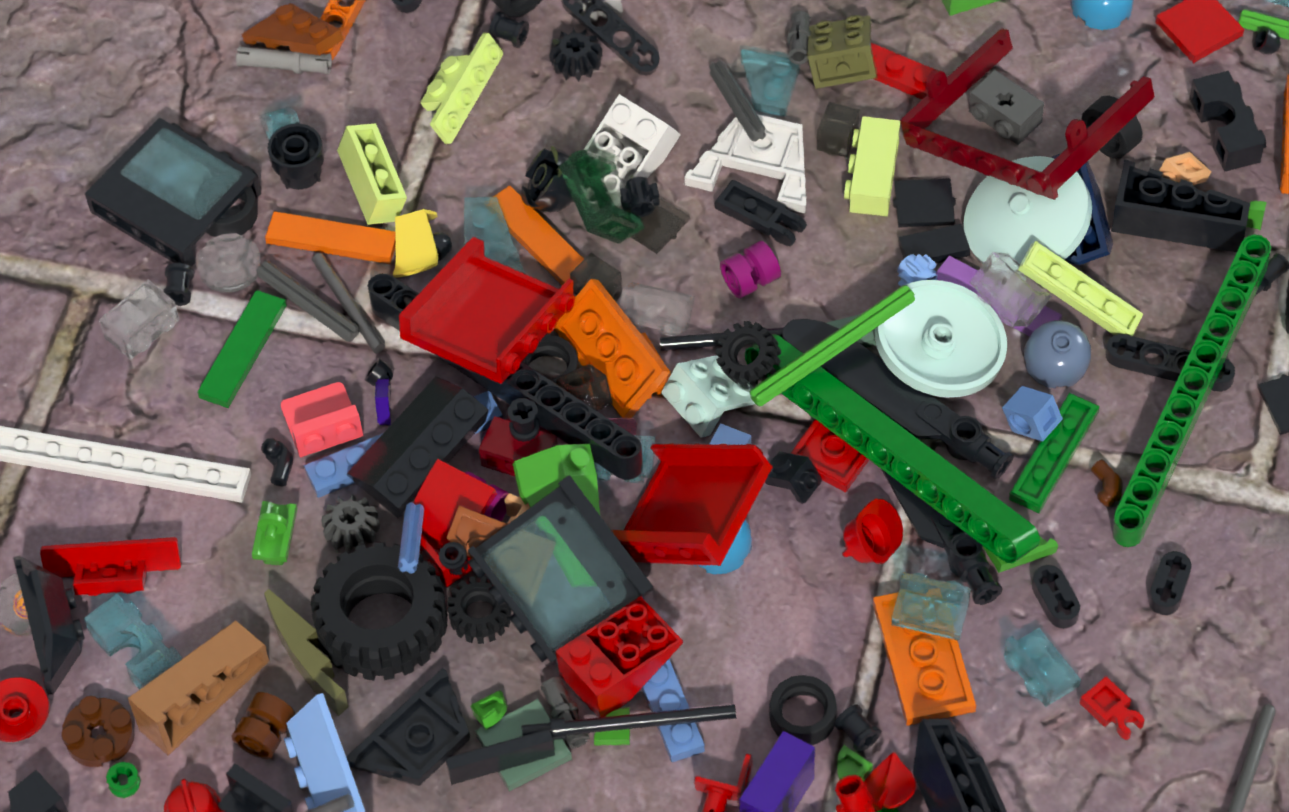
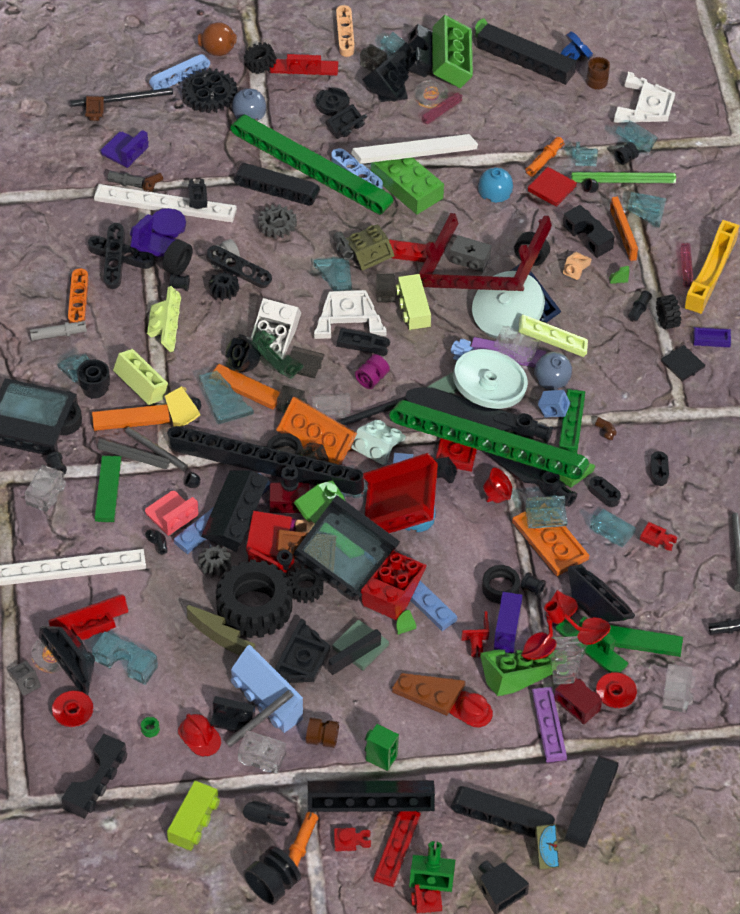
camera: 25 degrees left, 5 degrees down
reddish brown plate [61,696,135,767] -> none
medium nougat wedge [128,621,269,756] -> none
clear tile [196,234,262,292] -> none
reddish brown wheel [231,692,295,759] -> none
dark orange wing [241,3,344,56] -> none
bright green hips [252,501,297,565] -> none
dark purple tile [375,379,391,425] -> none
medium blue axle [398,502,424,574] -> none
red panel [399,237,575,384] -> none
bright green tile [470,690,507,730] -> none
black bar [522,704,736,740] -> none
dark grey pin [540,677,590,749] -> none
black gear [620,177,660,217] -> none
dark grey axle [709,60,766,142] -> none
black tyre [715,321,781,387] -> none
bright green axle [749,285,915,407] -> none
bright green tile [837,745,873,781] -> none
black piece [893,178,956,227] -> none
black tile [898,224,970,263] -> none
black beam [1106,334,1235,392] -> none
black wedge [1111,159,1250,252] -> none
green beam [1113,234,1271,547] -> none

